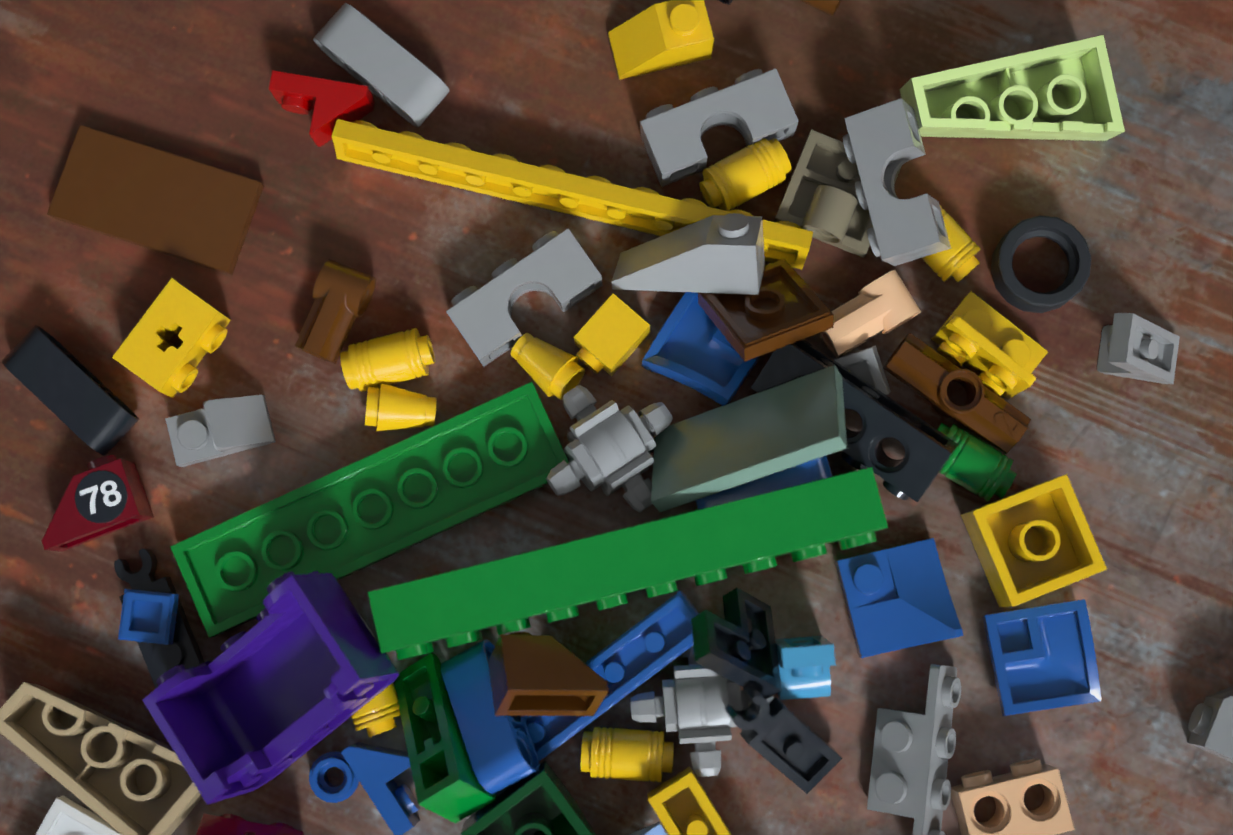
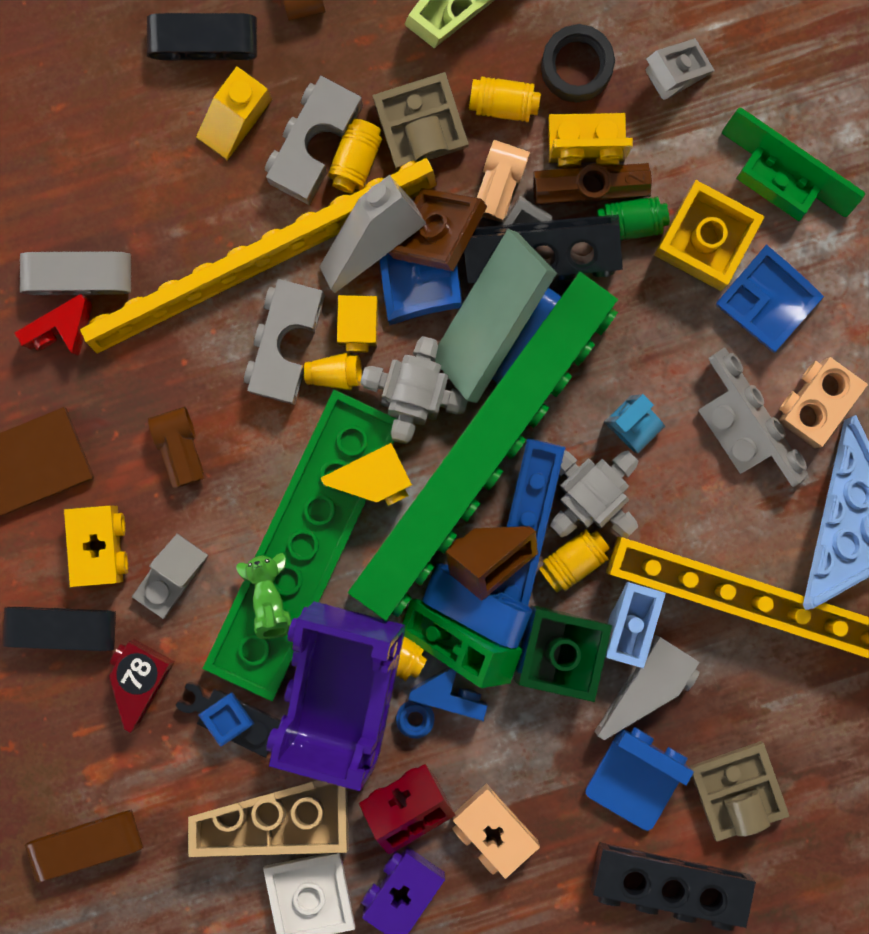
camera: 45 degrees left, 5 degrees up
yellow head [340,328,435,392] -> none
yellow cone [365,383,437,432] -> none
black plate [691,587,782,699] -> none
black plate [725,685,842,794] -> none
blue plate [835,538,964,658] -> none
light grey arch [843,98,951,266] -> none
none -> bright green animal [236,553,292,639]
none -> yellow slope [321,443,413,506]
none -> green bracket [722,108,865,221]

